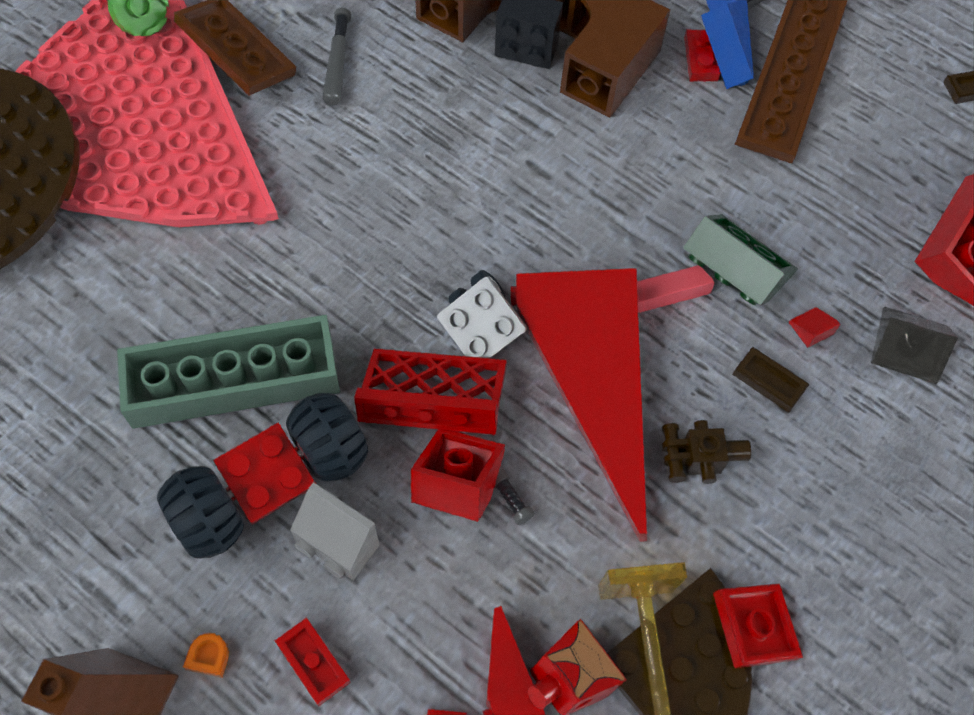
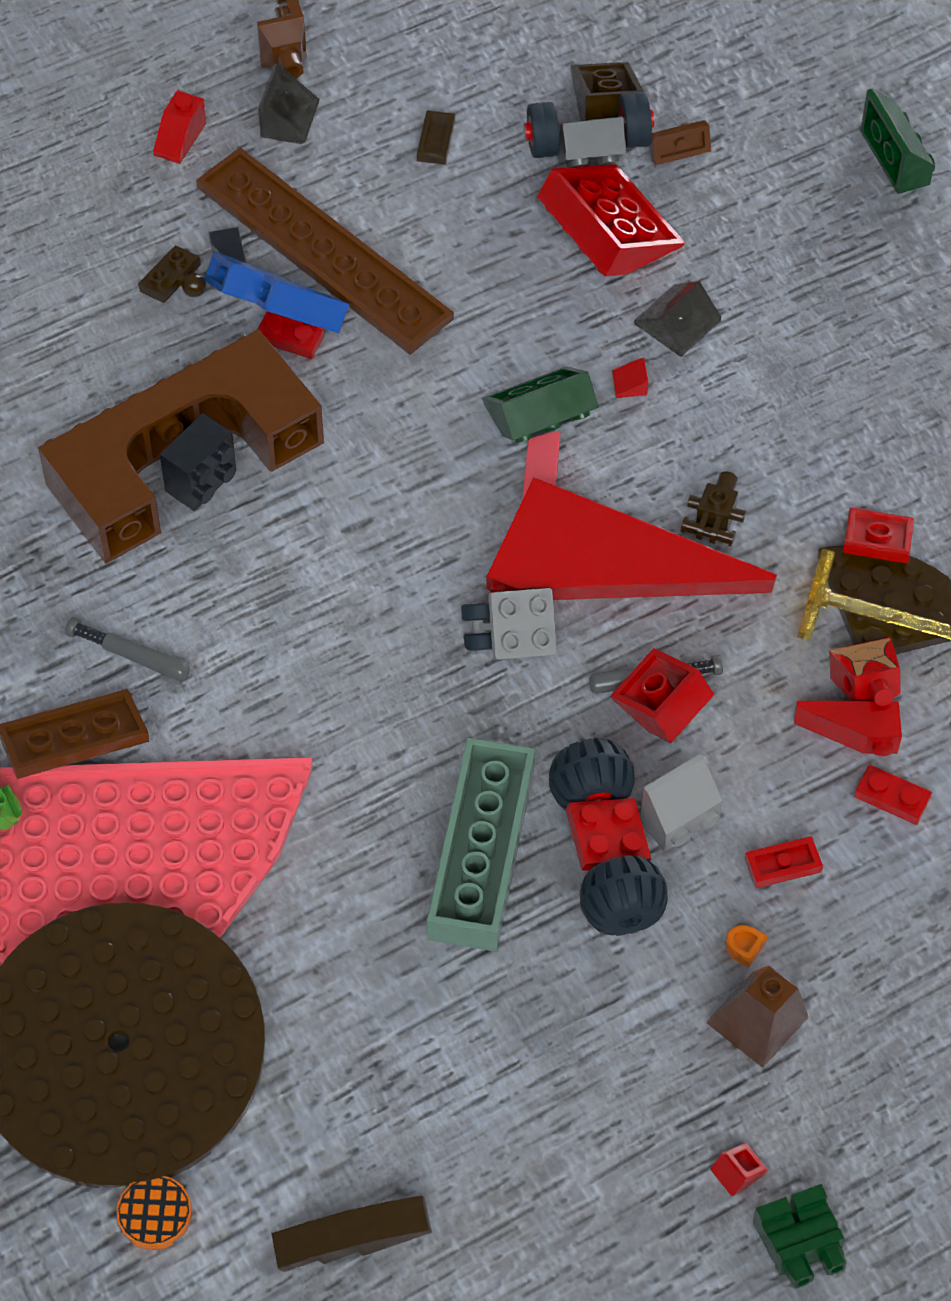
camera: 65 degrees left, 5 degrees down
red fence [354,348,507,435] -> none
dark brown tile [732,347,810,413] -> none

